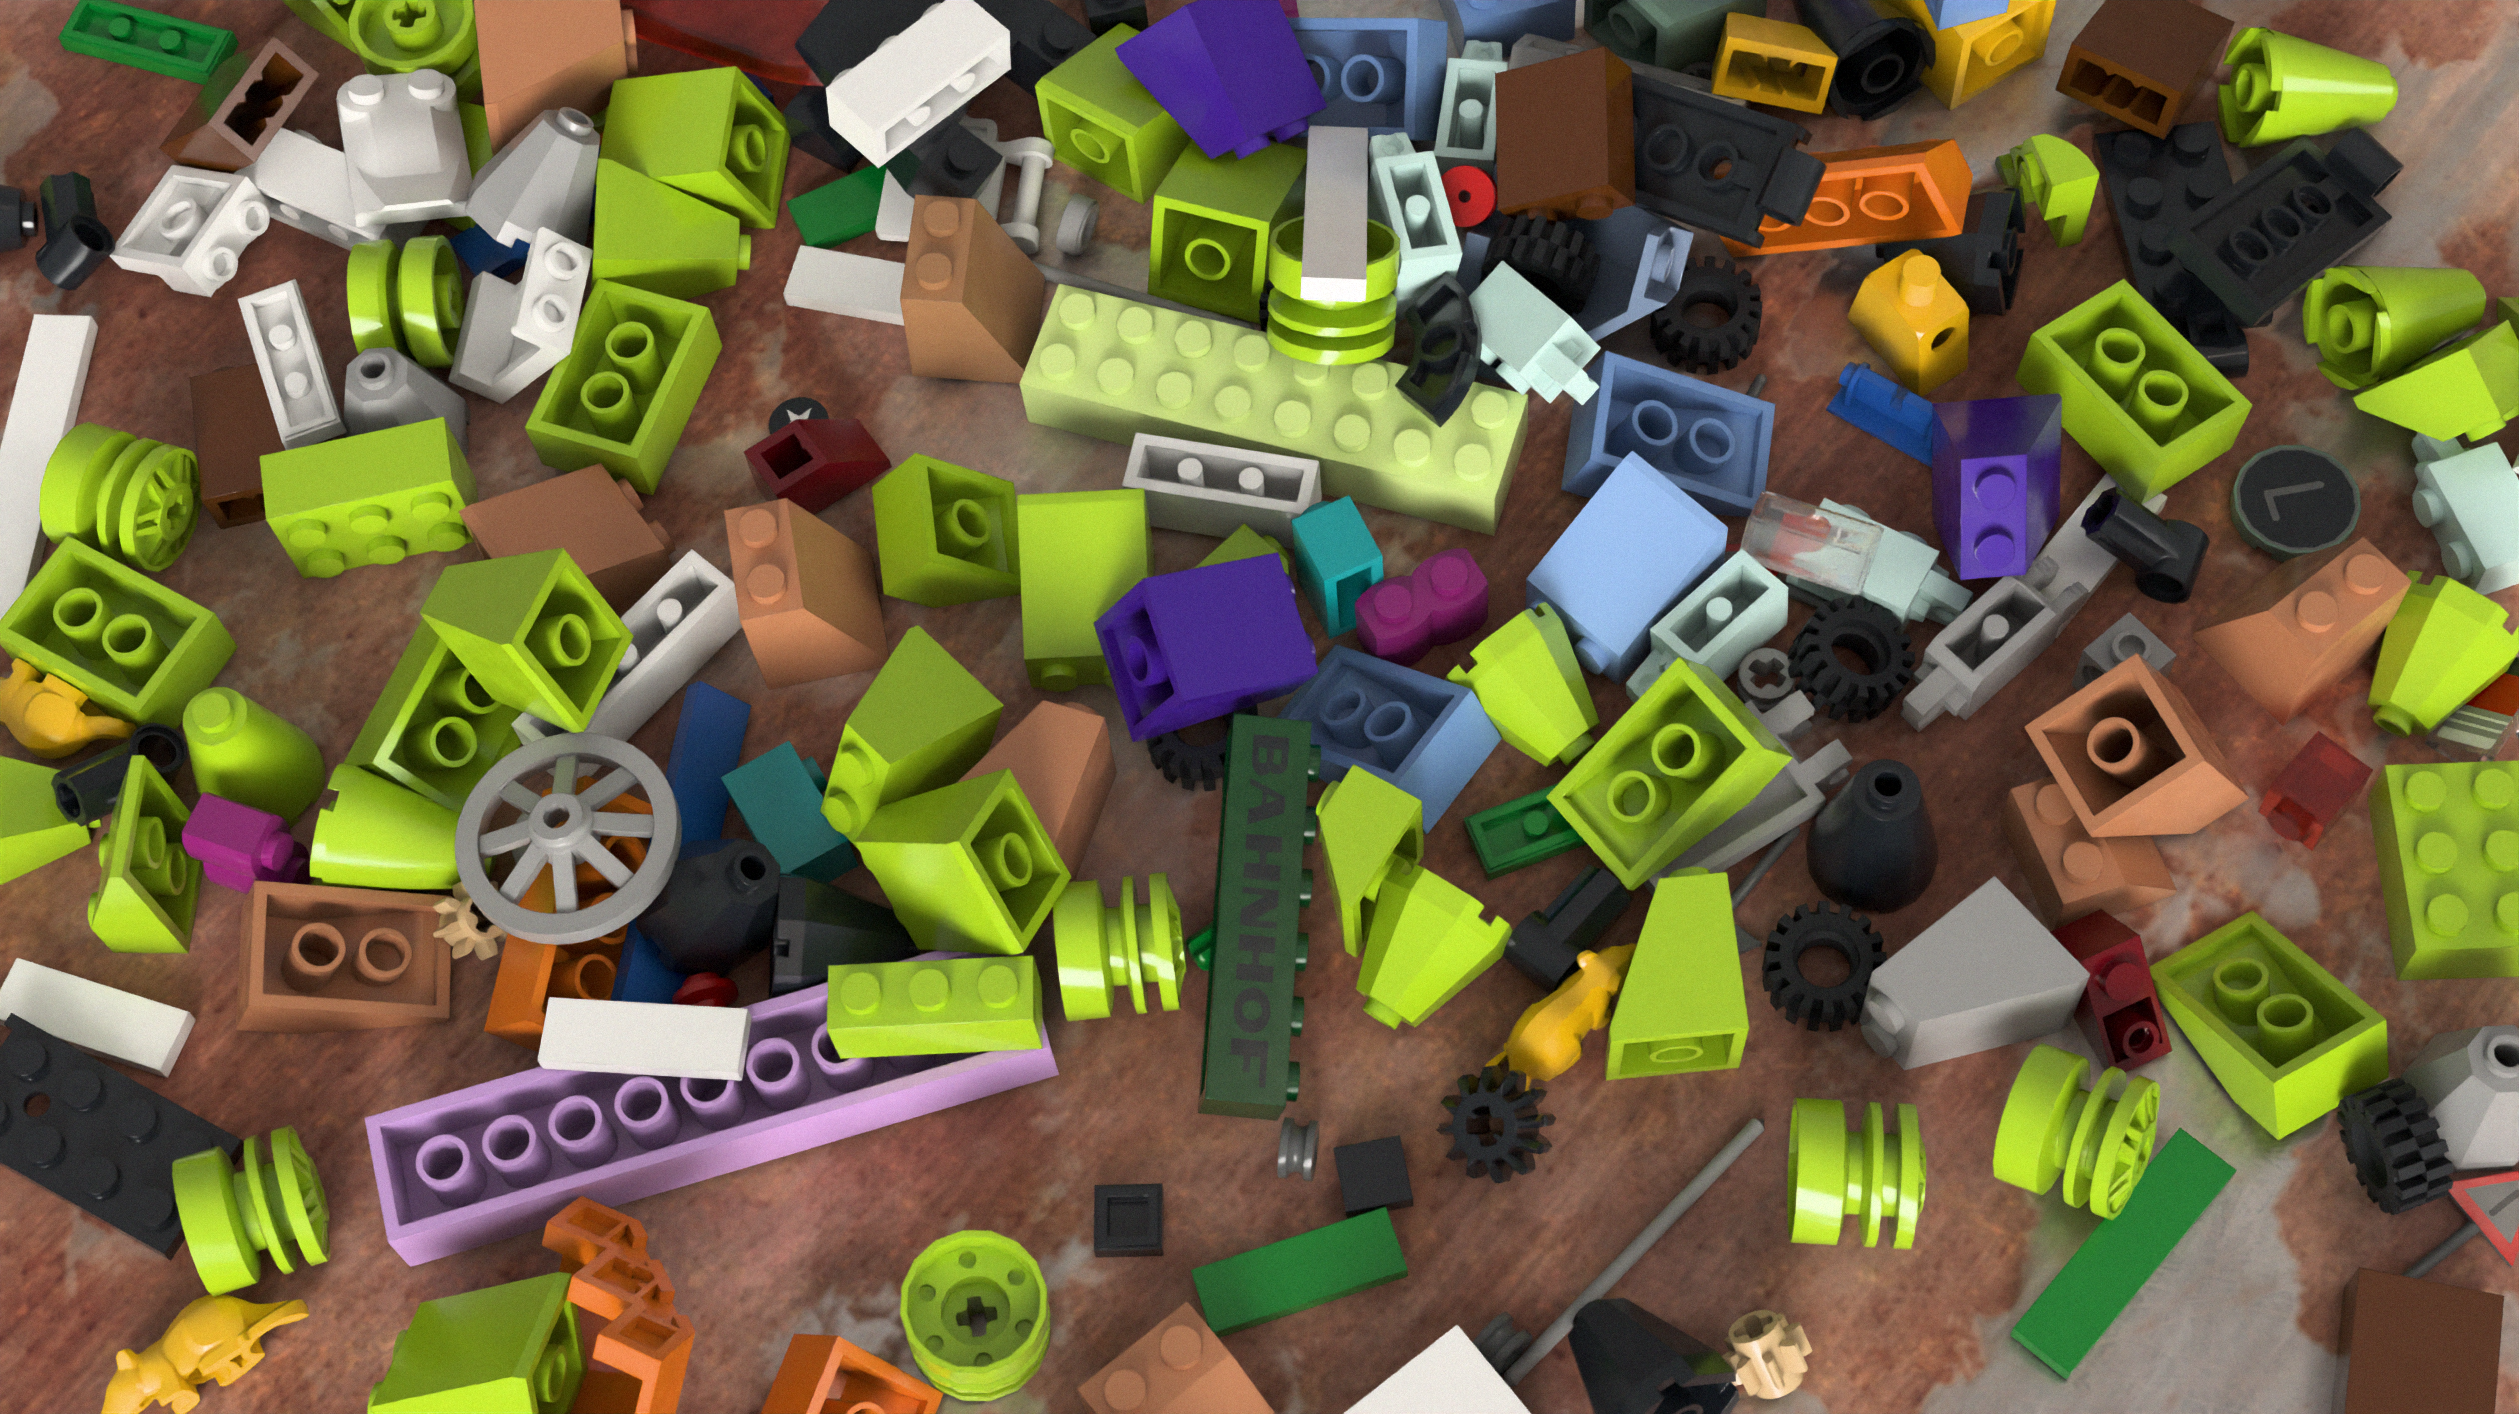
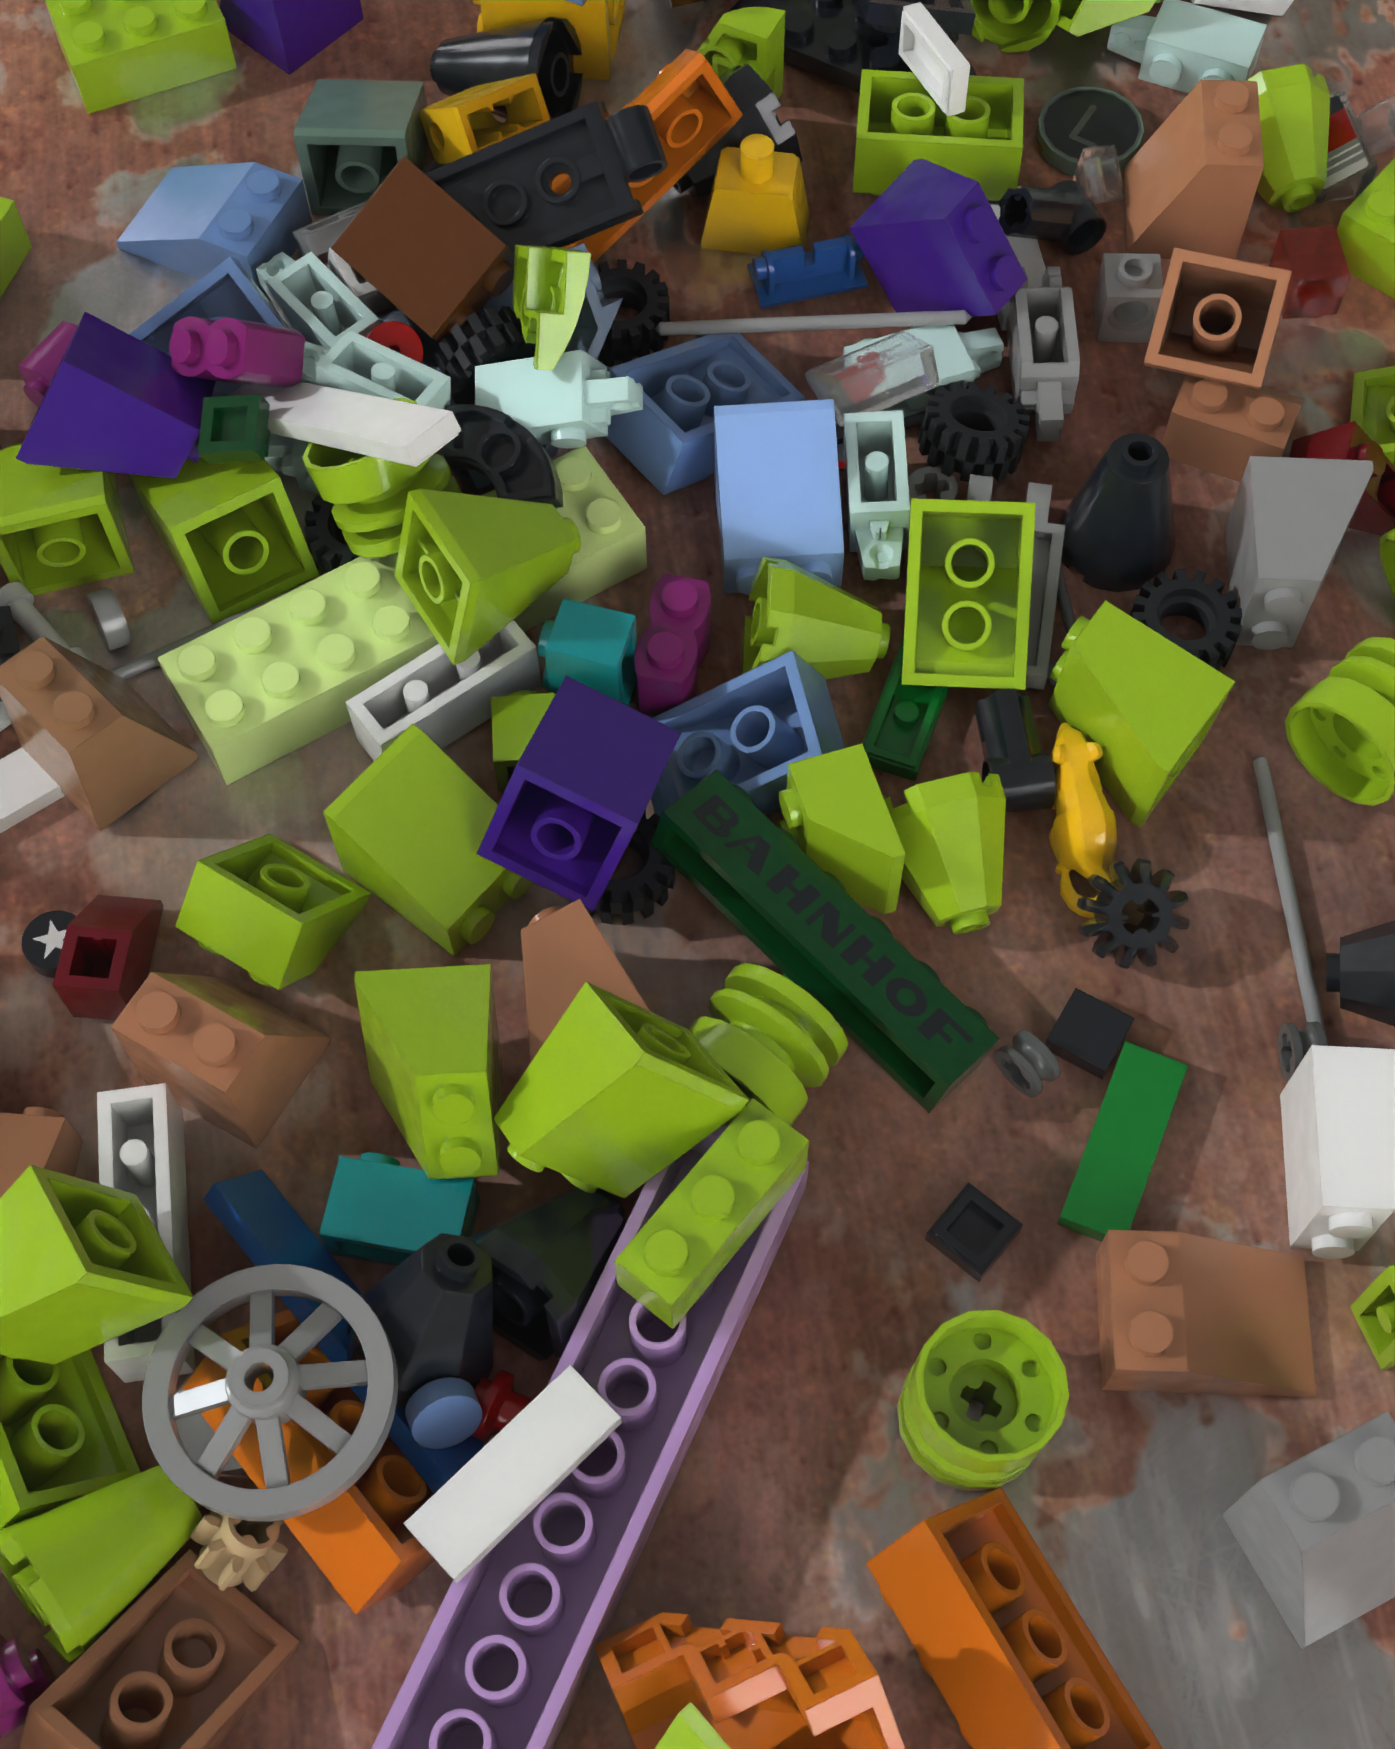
camera: 55 degrees left, 0 degrees up
none -> magenta brick [169,316,305,388]
none -> dark green tile [198,394,271,464]
none -> lime slope [394,488,581,665]
none -> medium blue tile [405,1377,482,1449]
none -> lime slope [512,244,591,371]
none -> light grey axle [654,310,972,336]
none -> white tile [898,2,970,116]
none -> clear slope [1072,145,1125,204]

